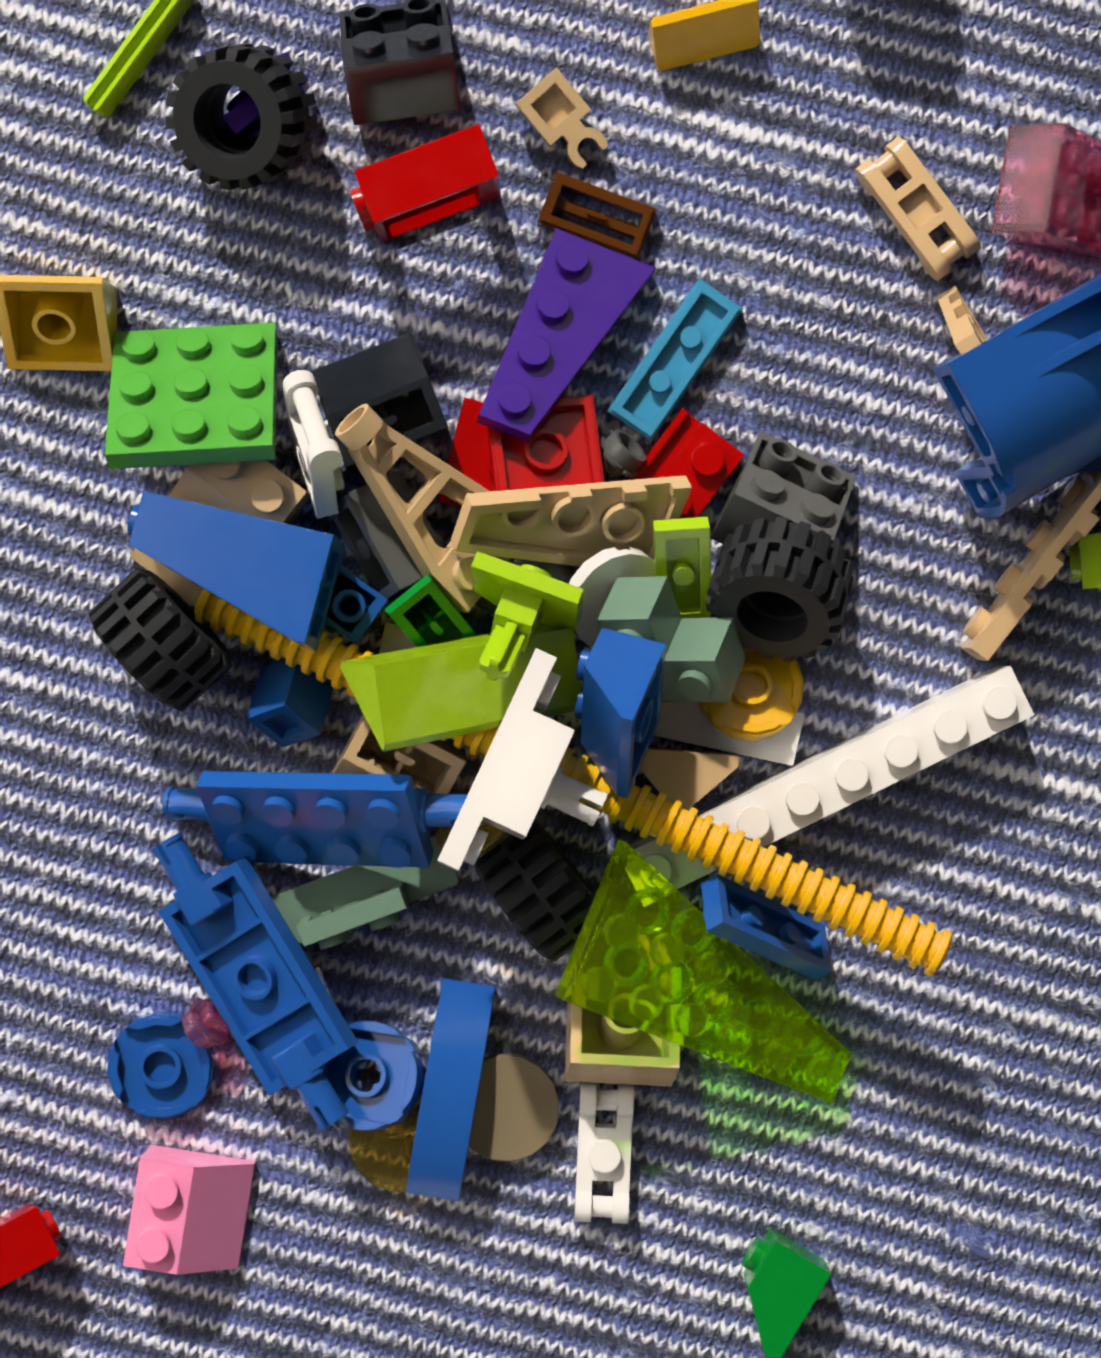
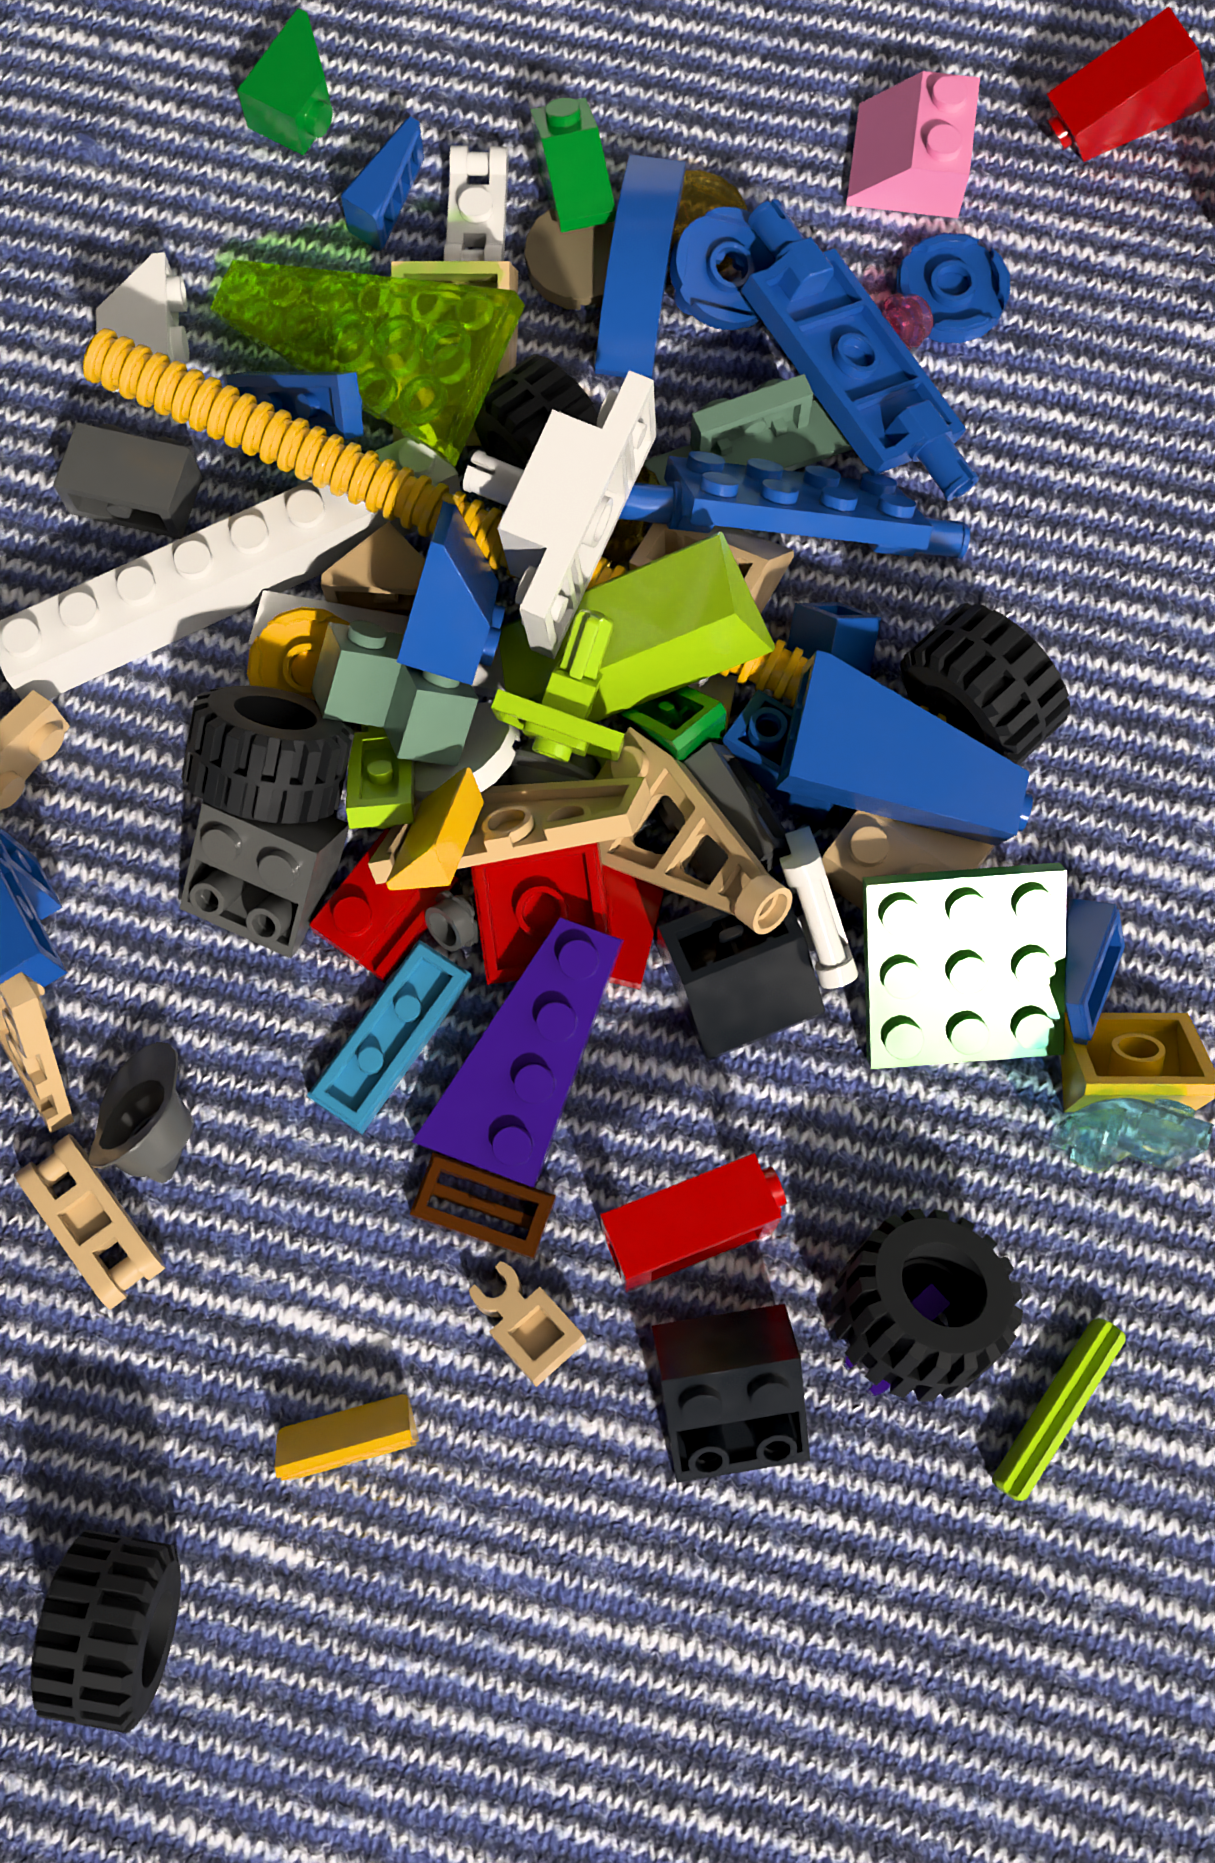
camera: 175 degrees left, 15 degrees down
none -> dark grey brick [53,422,203,539]
none -> dark grey piece [88,1042,194,1183]
none -> white slope [96,252,189,392]
none -> blue slope [341,116,425,251]
none -> yellow slope [386,767,484,890]
none -> green slope [530,97,616,233]
none -> clear light blue slope [1049,1098,1214,1174]
none -> blue slope [1064,899,1125,1045]

